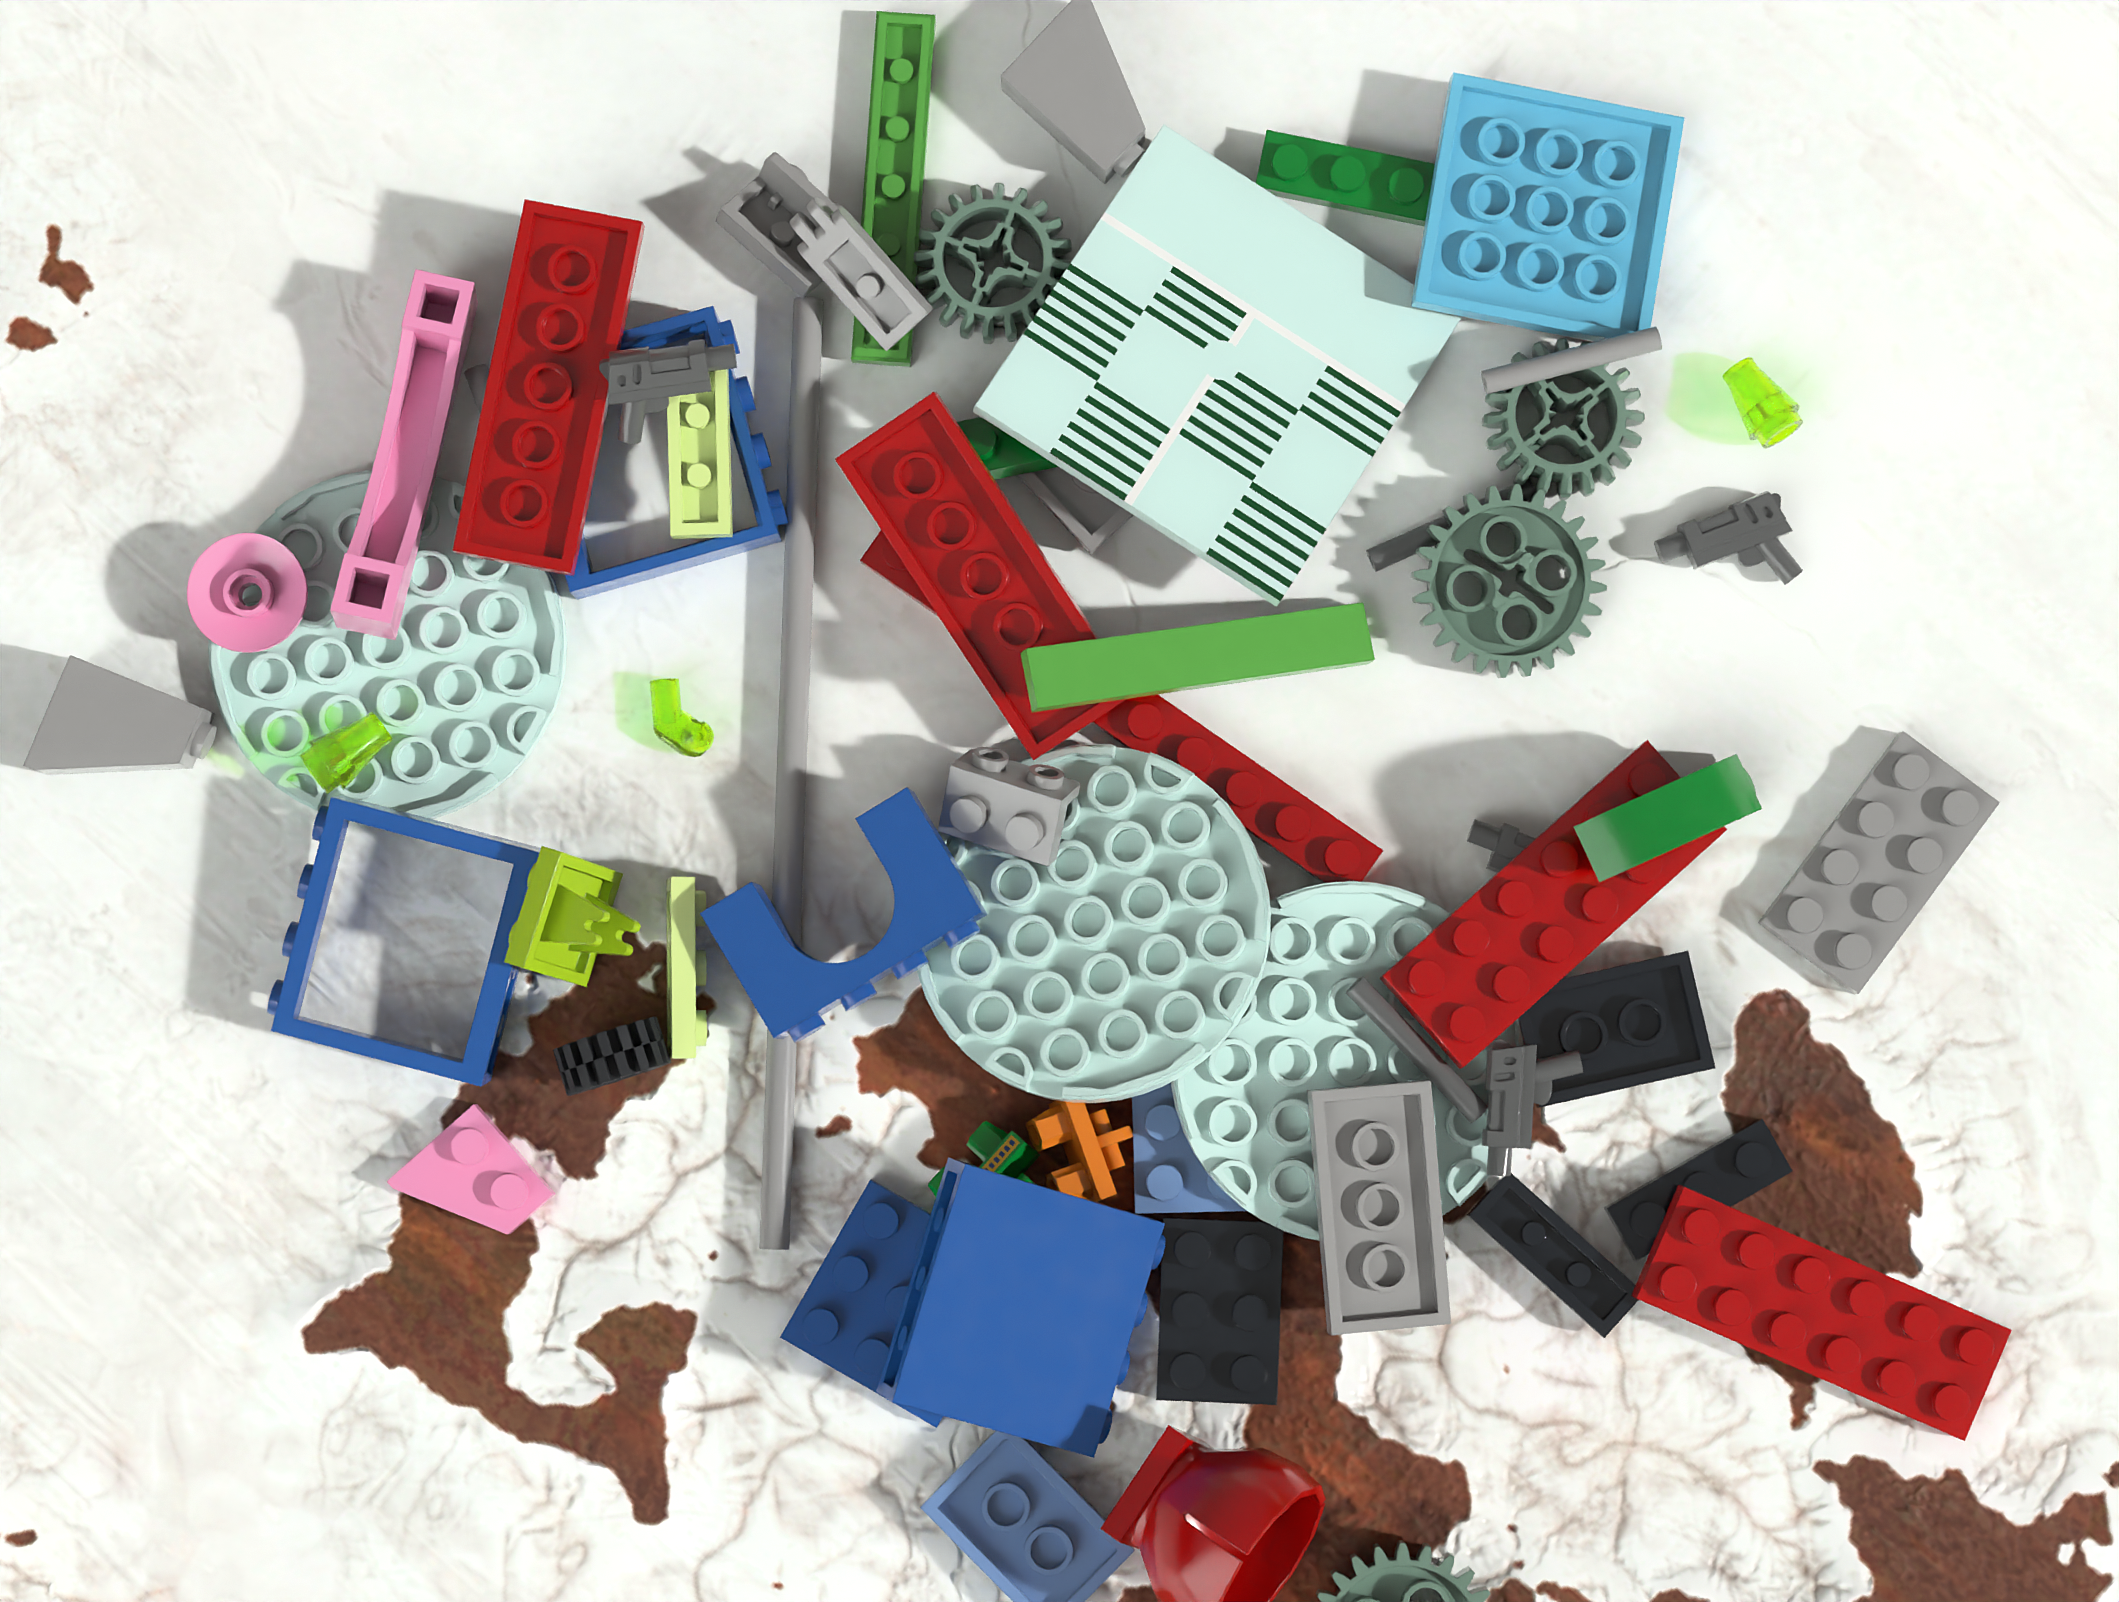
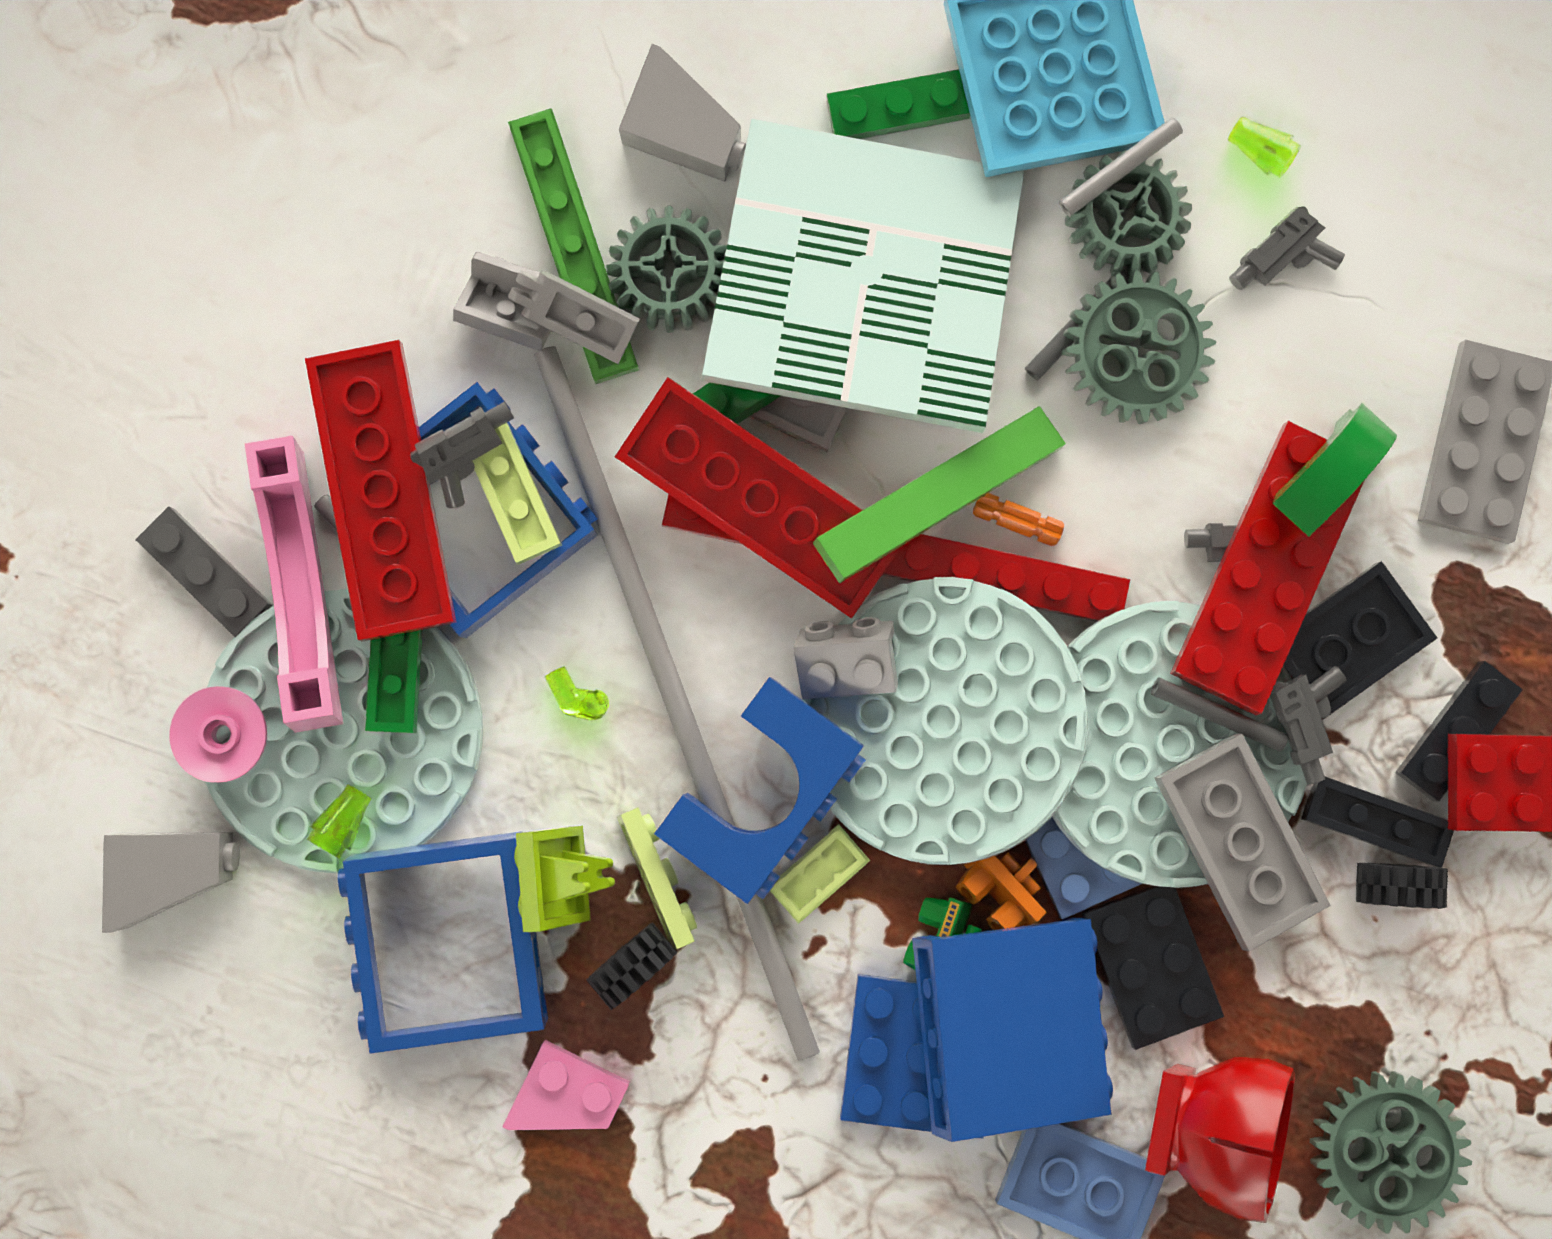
camera: 30 degrees left, 0 degrees up
none -> dark grey plate [135,506,273,637]
none -> green plate [365,629,423,734]
none -> yellowish green plate [770,824,870,924]
none -> orange axle [973,493,1064,546]
none -> black tyre [1356,863,1448,909]

